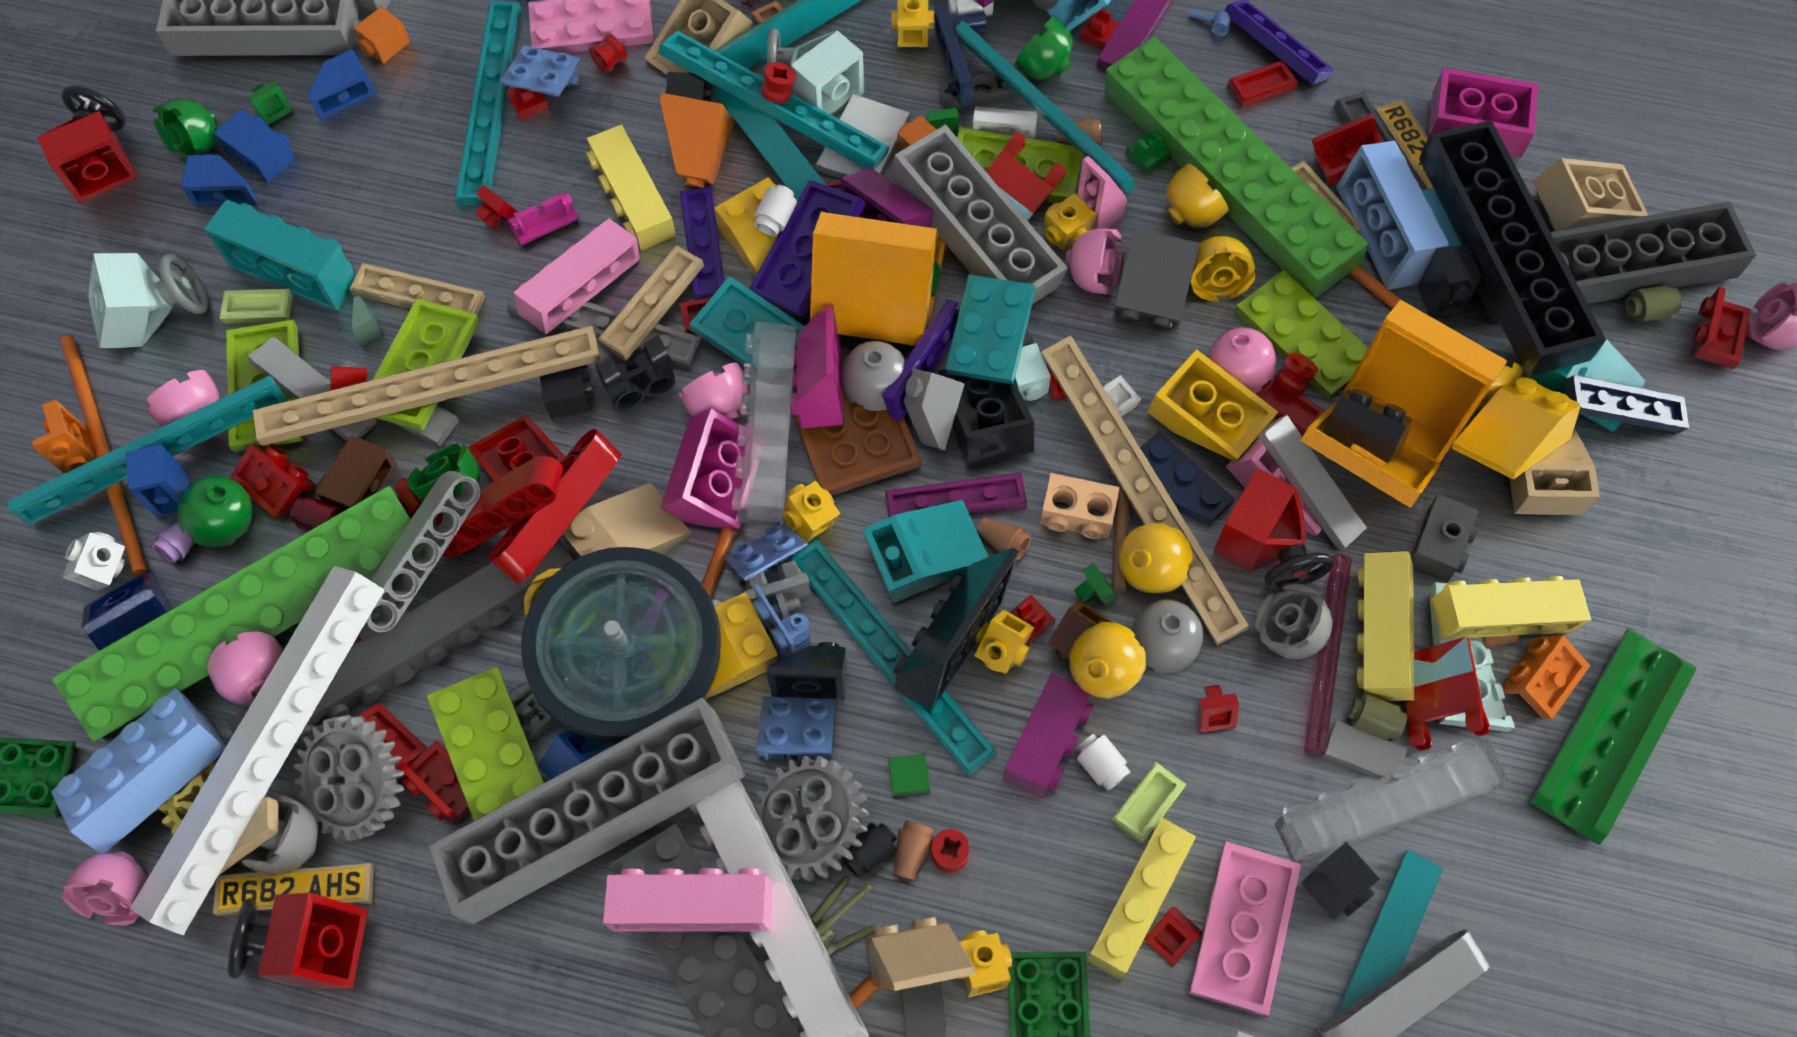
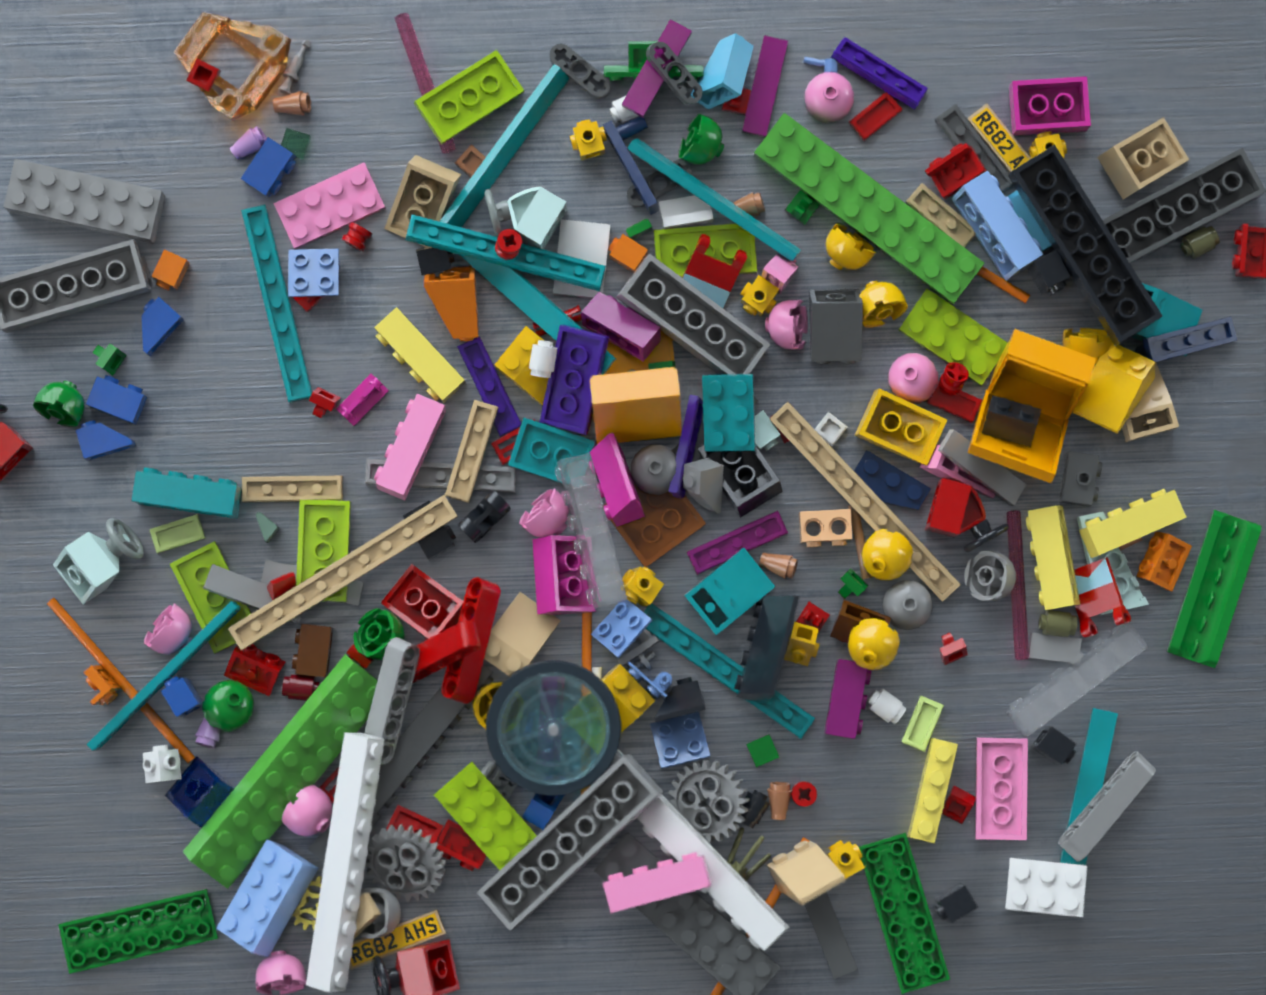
camera: 20 degrees left, 20 degrees up
none -> bright pink cylinder [805,72,854,123]

